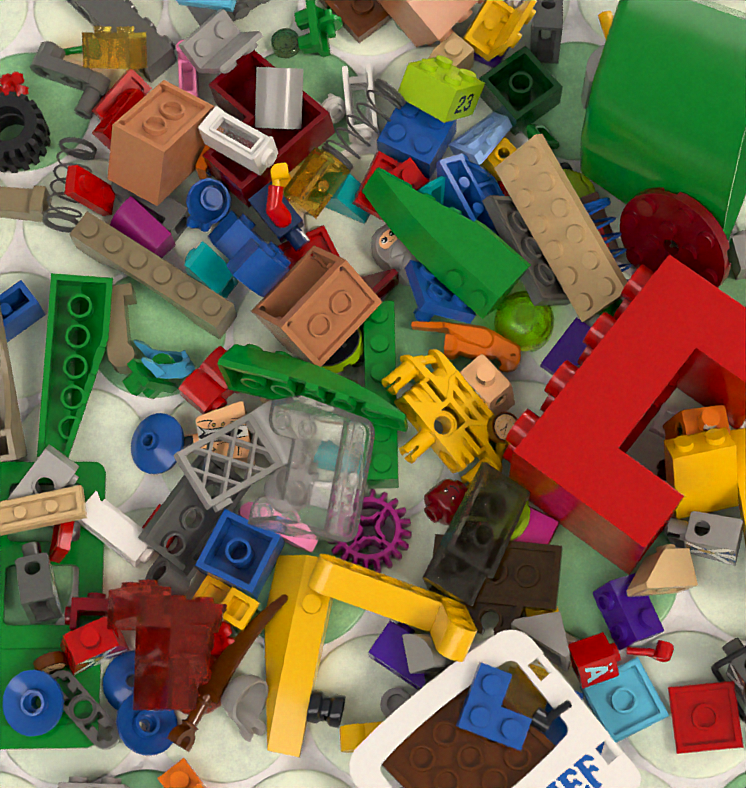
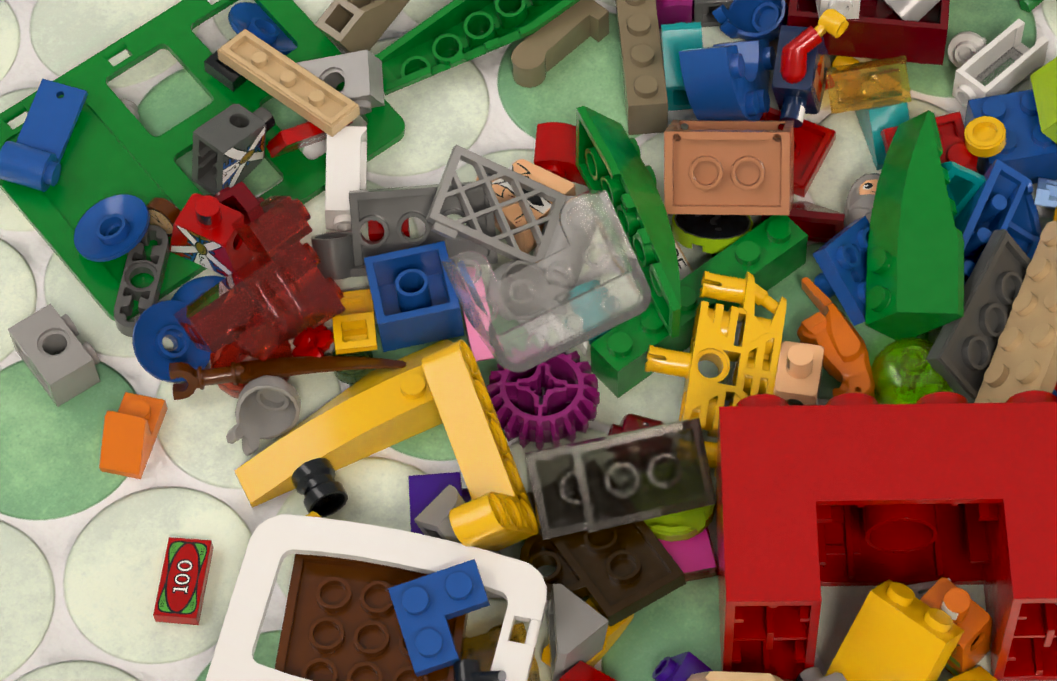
camera: 50 degrees right, 15 degrees down
green hips [122,353,178,399] -> none
blue dish [131,413,184,474] -> none
dark azure helmet [133,340,195,379] -> none
dark grey piece [321,79,406,171] -> none
none -> yellow tile [964,116,1006,158]

